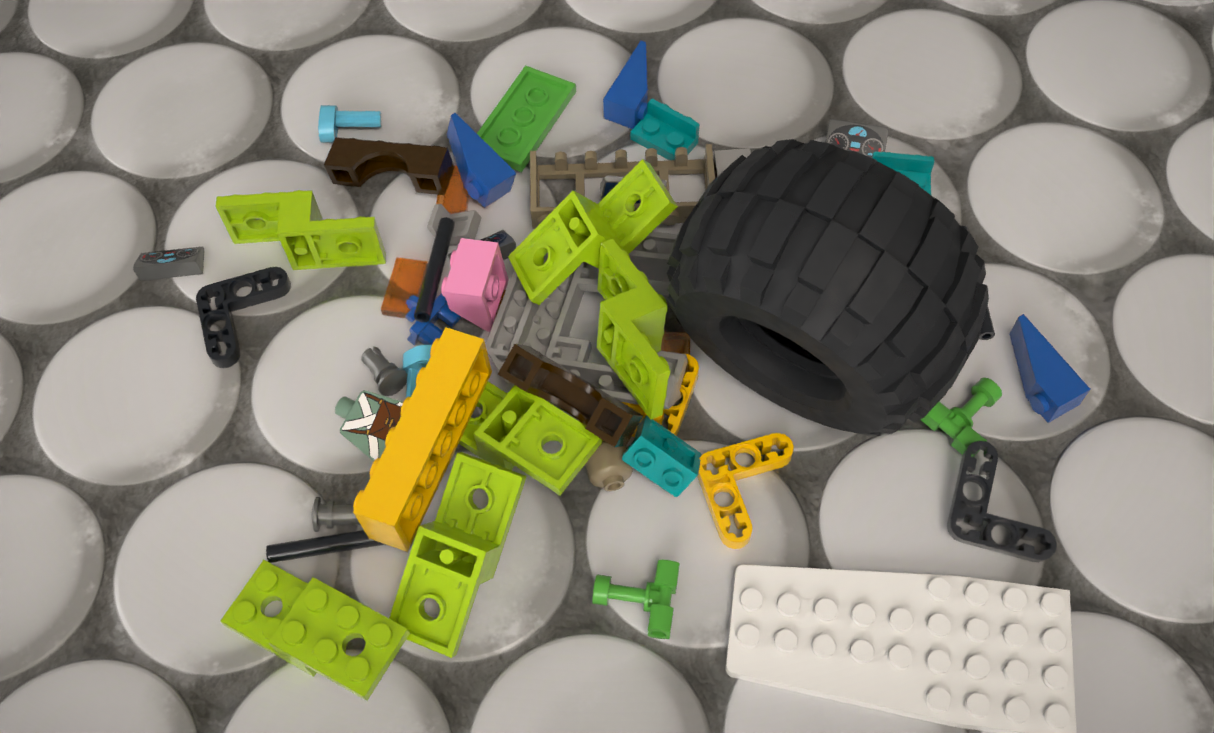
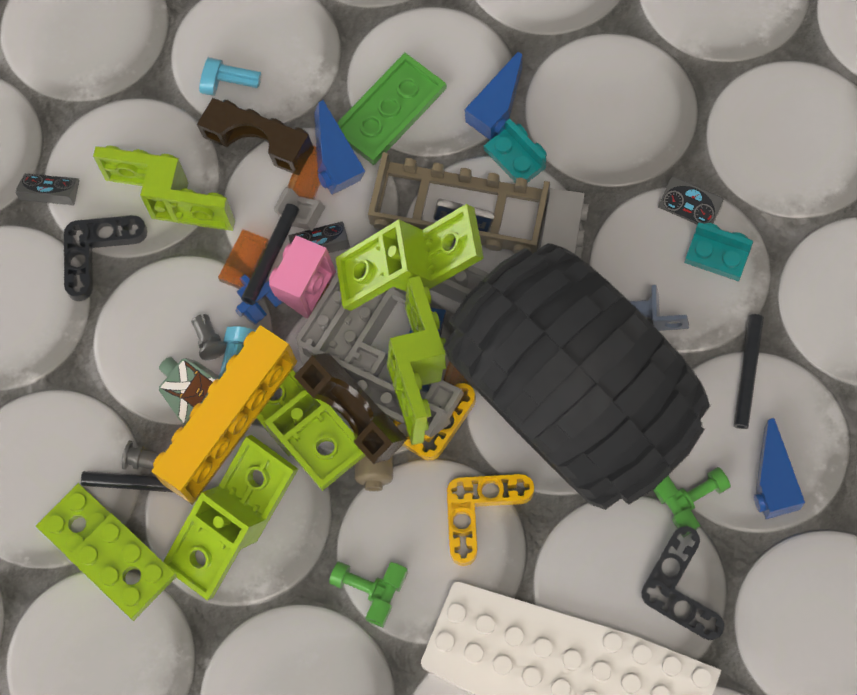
camera: 20 degrees right, 10 degrees up
teal bracket [622,415,702,497] -> none

